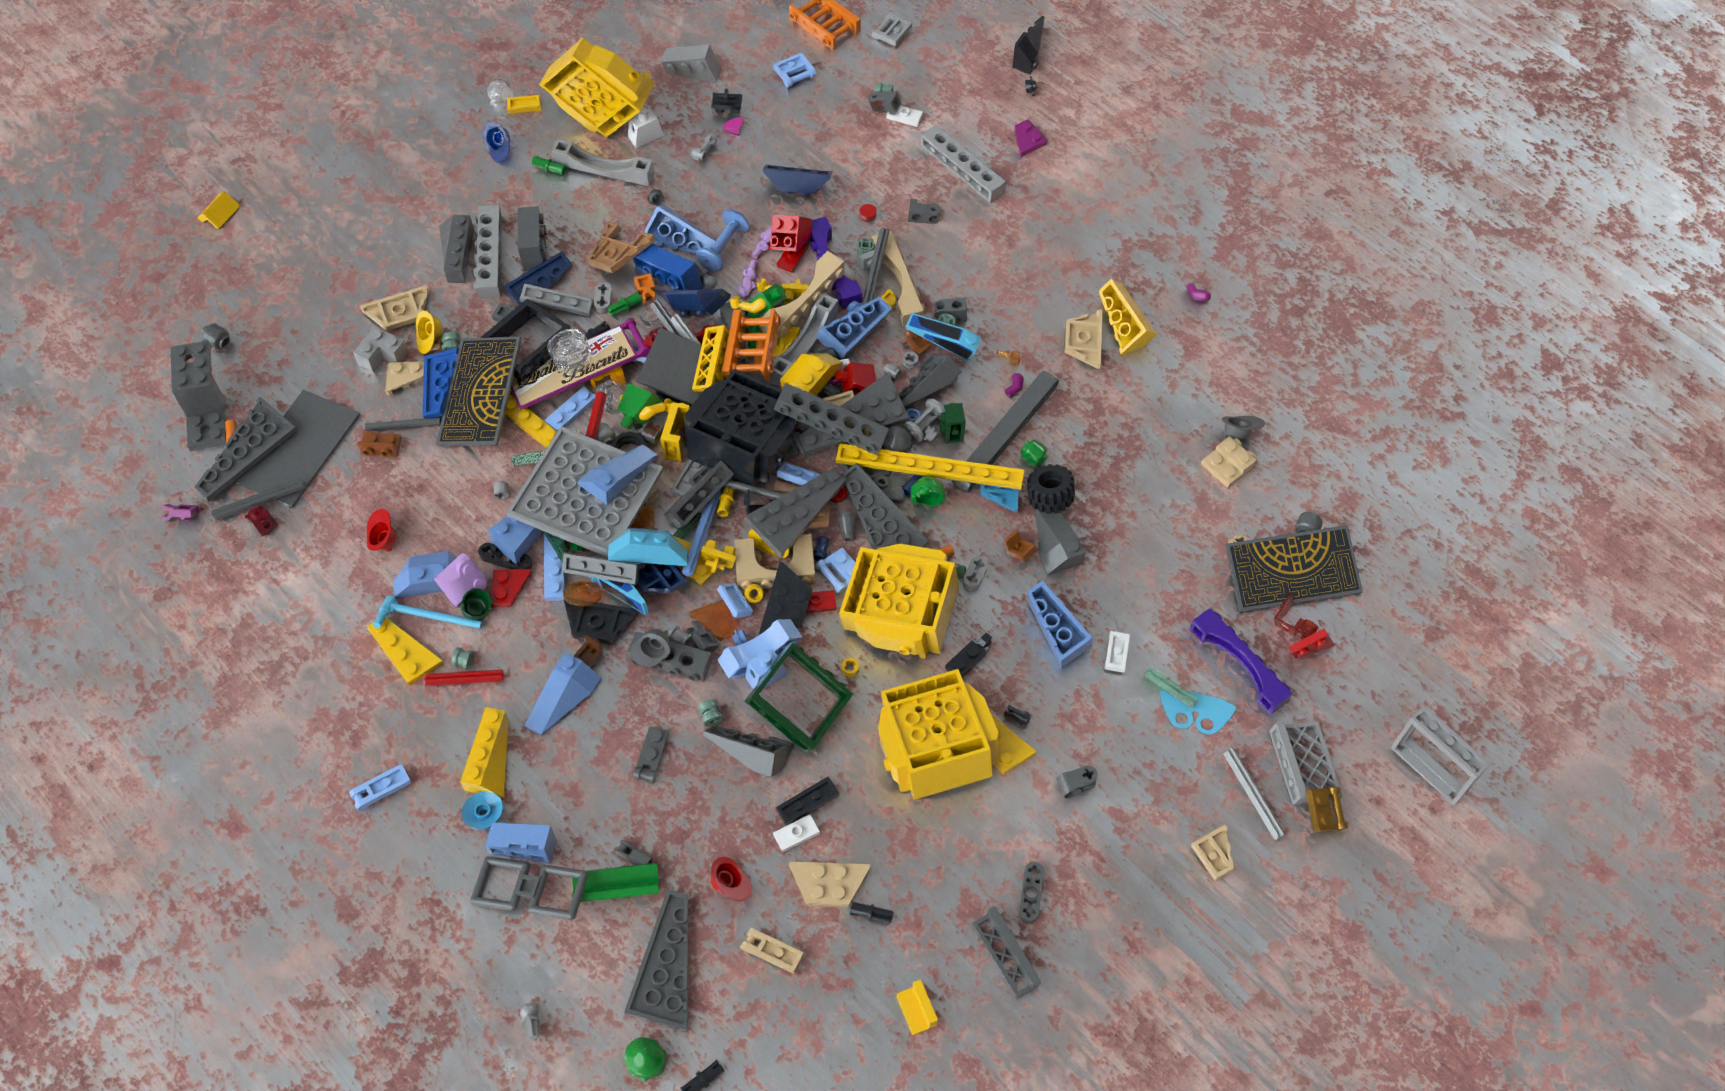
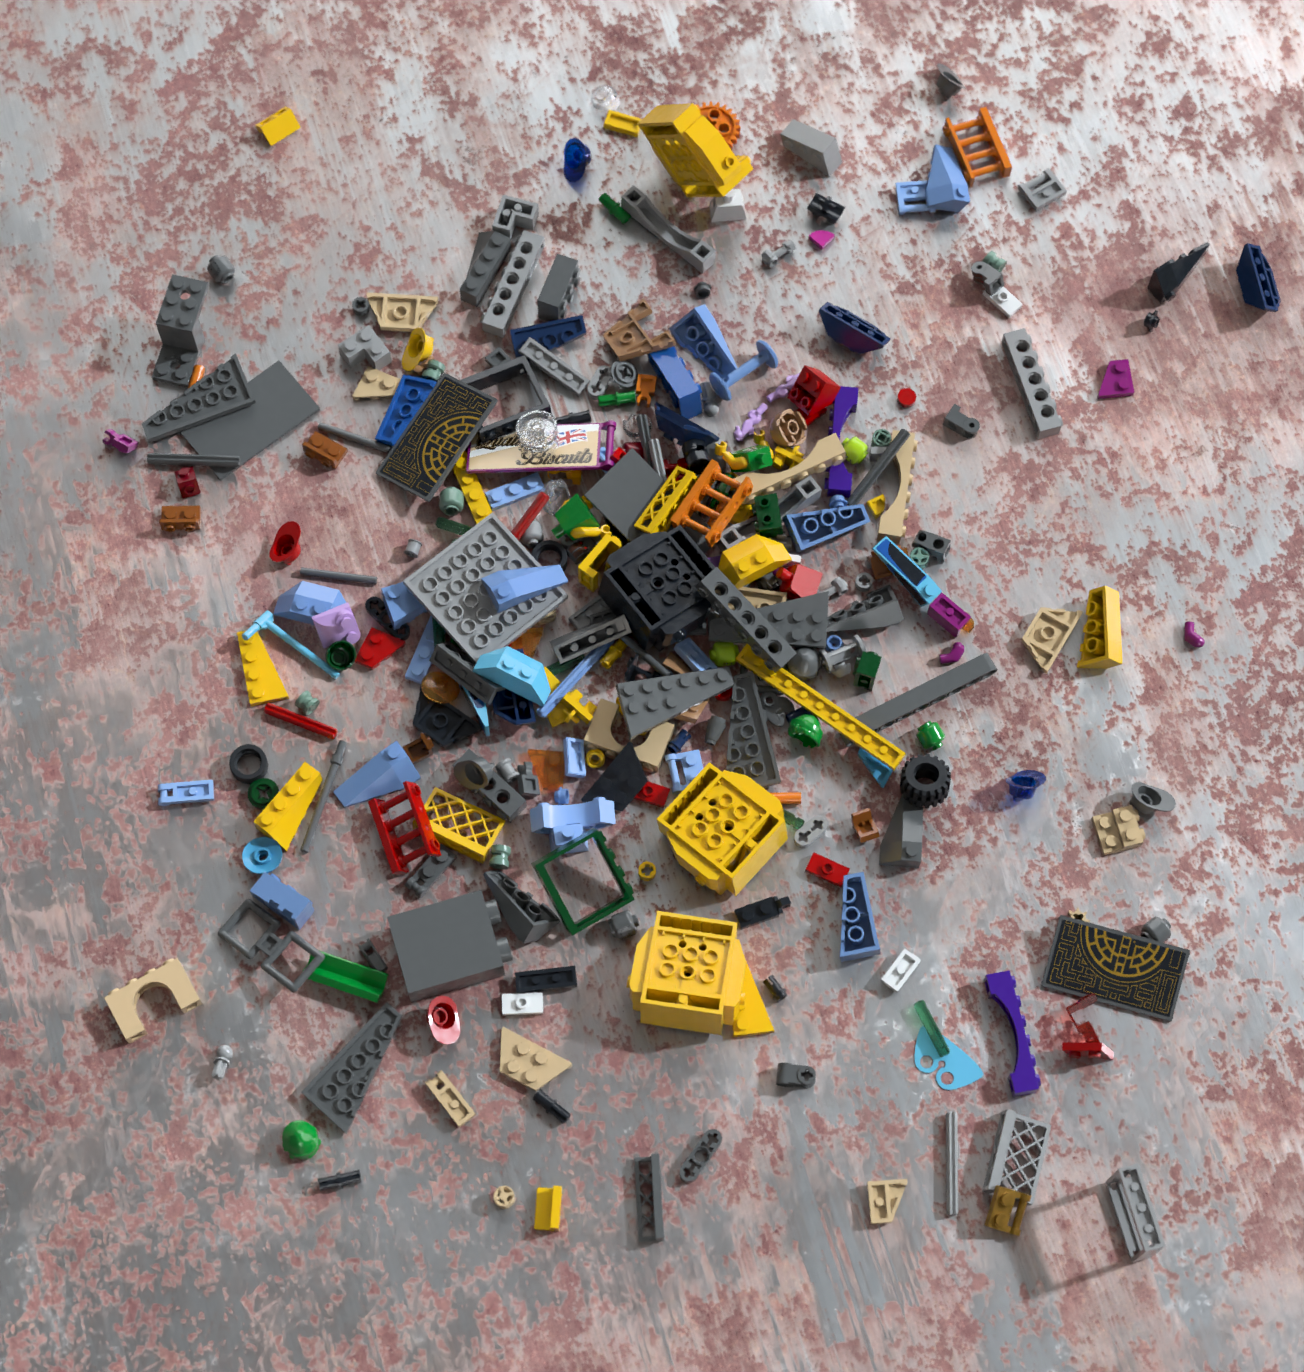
camera: 25 degrees right, 10 degrees up
none -> tan arch [104,958,202,1044]
none -> dark orange bracket [159,505,201,532]
none -> black tyre [229,744,268,784]
none -> dark green gear [247,778,279,809]
none -> dark grey bar [300,567,378,584]
none -> dark grey bar [300,740,347,853]
none -> dark grey bush [352,297,370,316]
none -> red fence [368,781,441,875]
none -> dark grey brick [387,890,513,1003]
none -> yellow fence [413,787,506,864]
none -> sand green head [439,487,464,516]
none -> light grey brick [492,195,539,239]
none -> tan wheel [493,1186,515,1209]
none -> dark grey head [608,910,640,940]
none -> dark grey gear [610,360,638,389]
none -> black wheel [682,438,711,475]
none -> lime head [709,642,739,667]
none -> dark green brick [752,493,783,538]
none -> medium nougat cylinder [769,409,807,448]
none -> red plate [805,852,850,888]
none -> lime head [842,436,868,465]
none -> medium blue wedge [925,145,970,213]
none -> magenta panel [927,593,971,638]
none -> clear blue piece [1006,770,1046,802]
none -> dark blue wedge [1236,243,1281,313]

